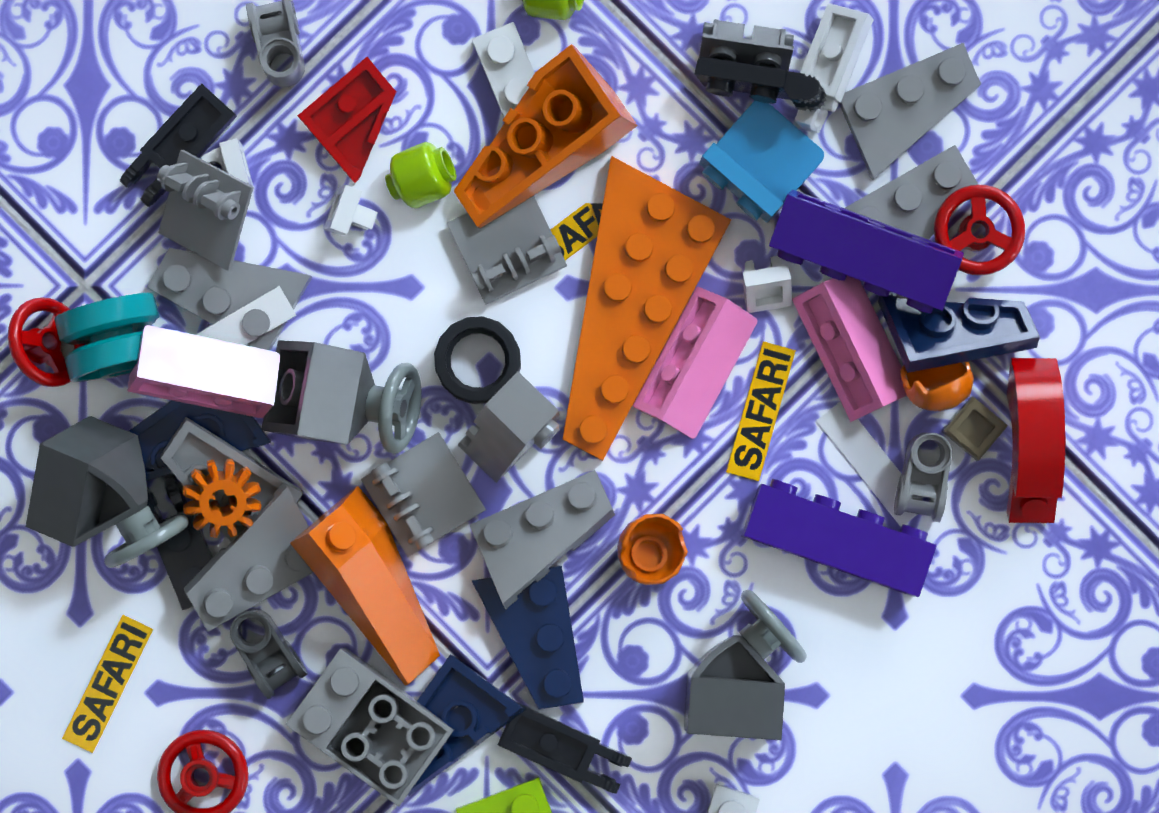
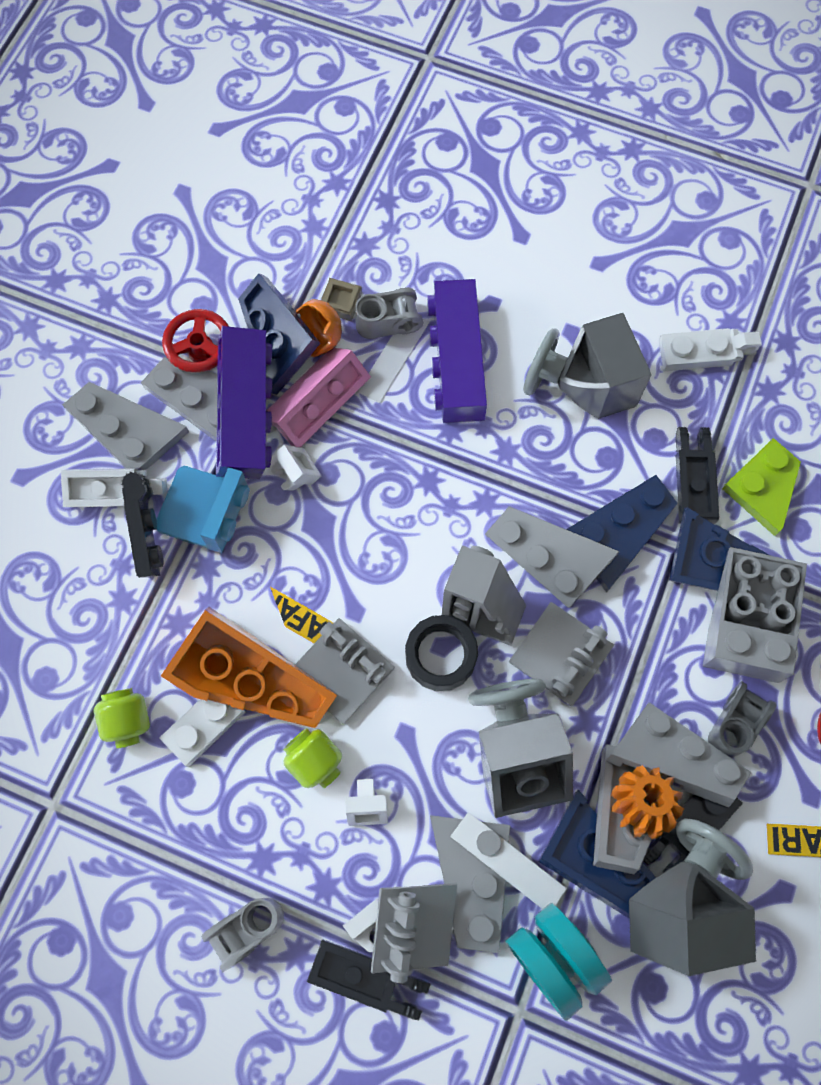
camera: 110 degrees left, 15 degrees down
red piece [8,297,87,387] -> none
panel [127,325,280,418] -> none
orange wedge [290,486,440,686] -> none
red wing [297,57,397,183] -> none
orange wing [562,156,731,461] -> none
orange hair [617,514,688,585] -> none
bright pink panel [633,286,758,439] -> none
dark grey hinge [699,19,794,71] -> none
sticker [726,341,796,481] -> none
red arch [1006,358,1066,523] -> none

